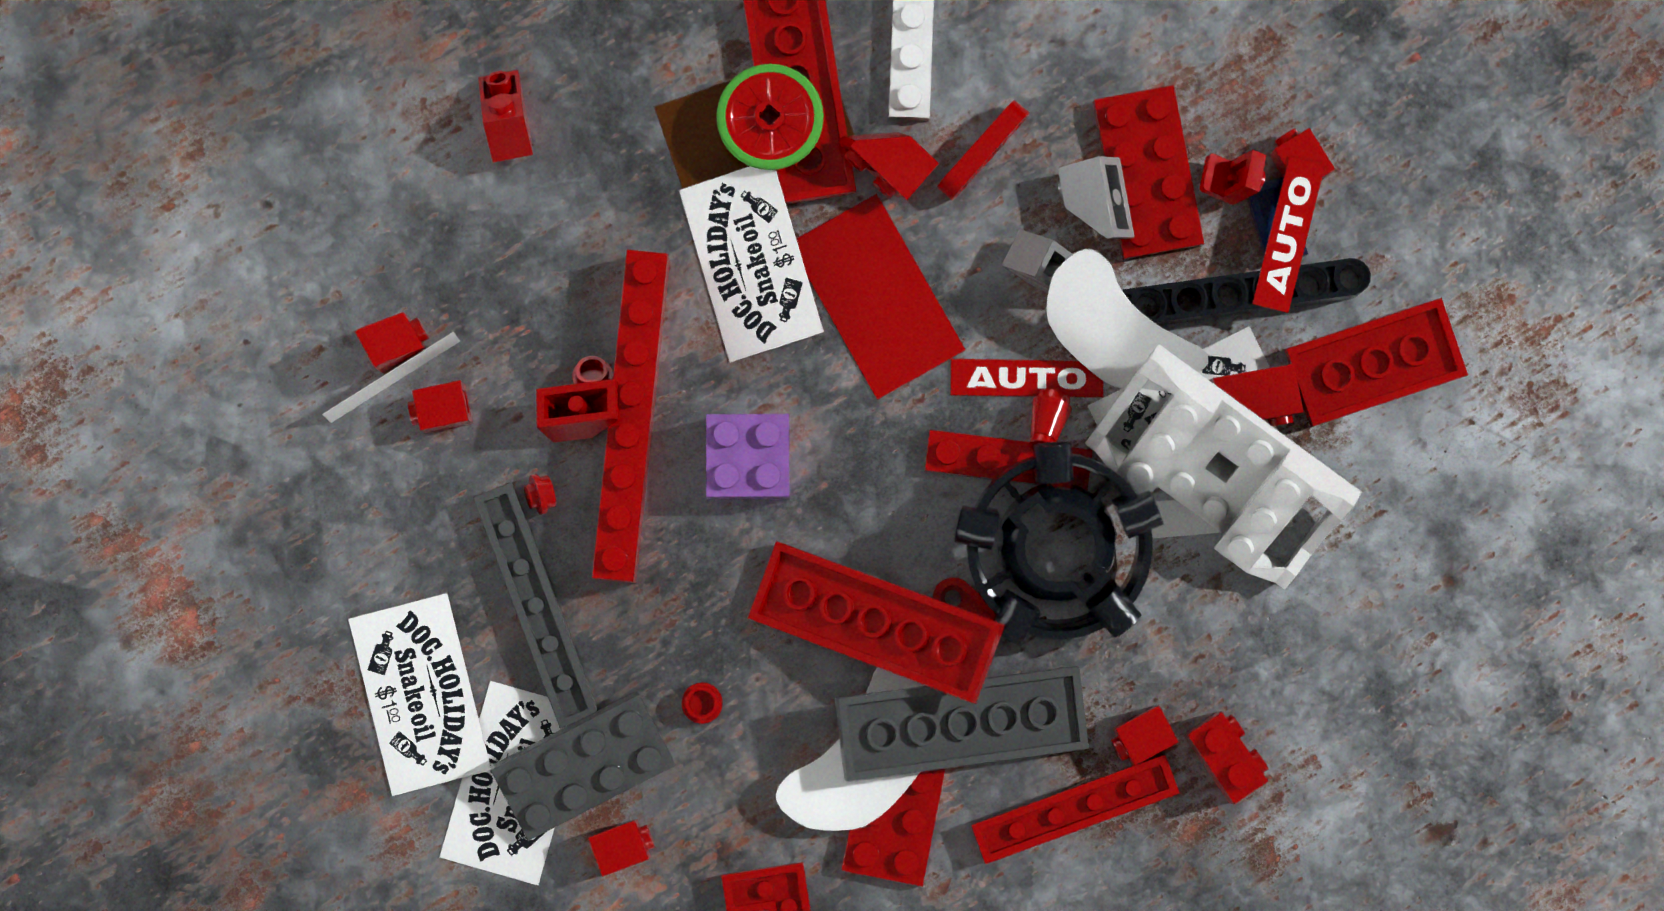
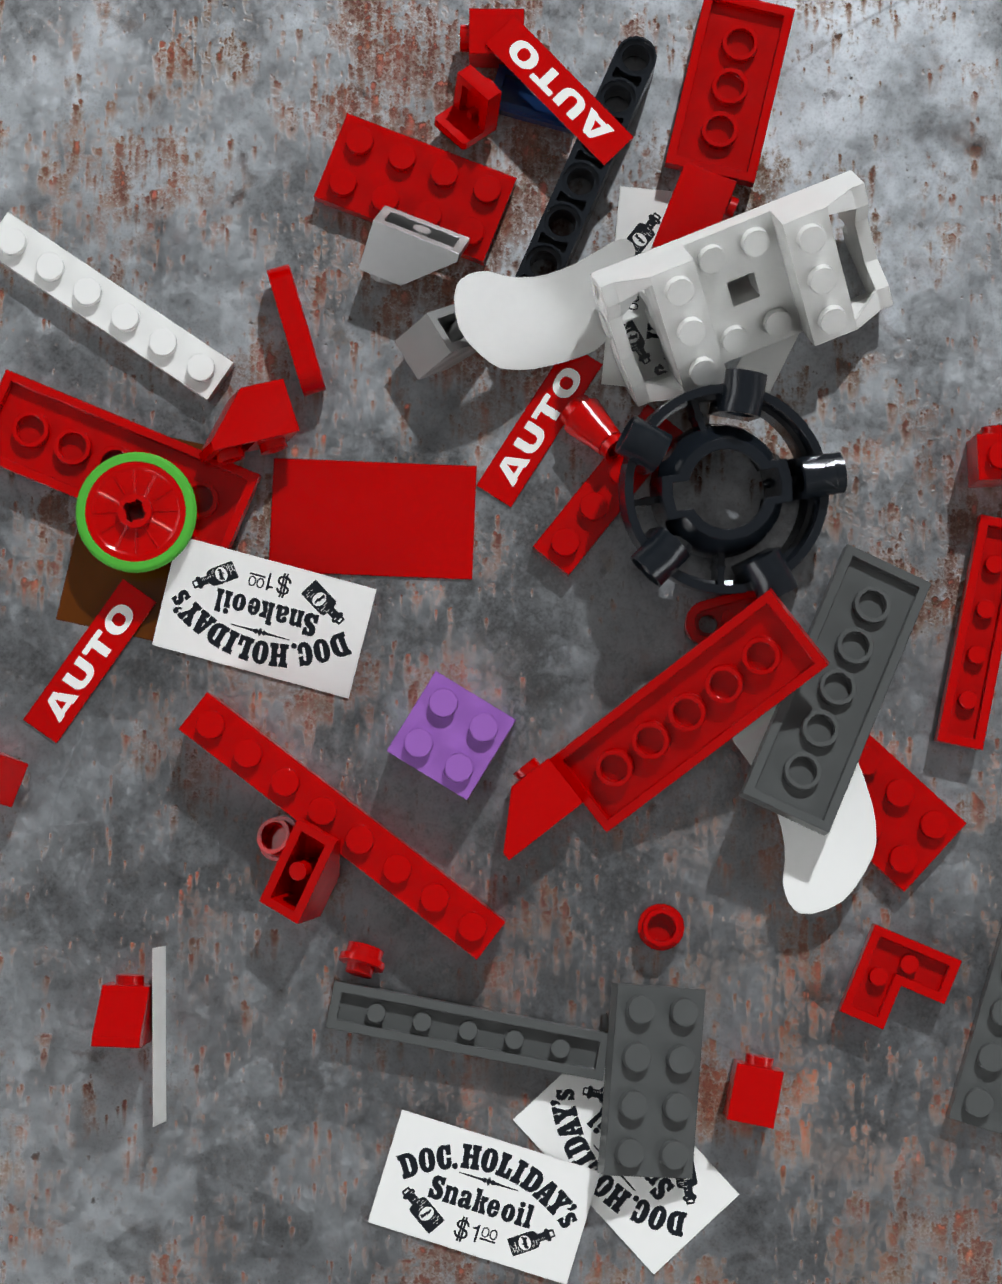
camera: 55 degrees left, 0 degrees up
red brick [408,380,473,434] -> none
red brick [1110,705,1179,765] -> none
none -> red sticker [23,579,157,743]
none -> red slope [503,757,583,860]

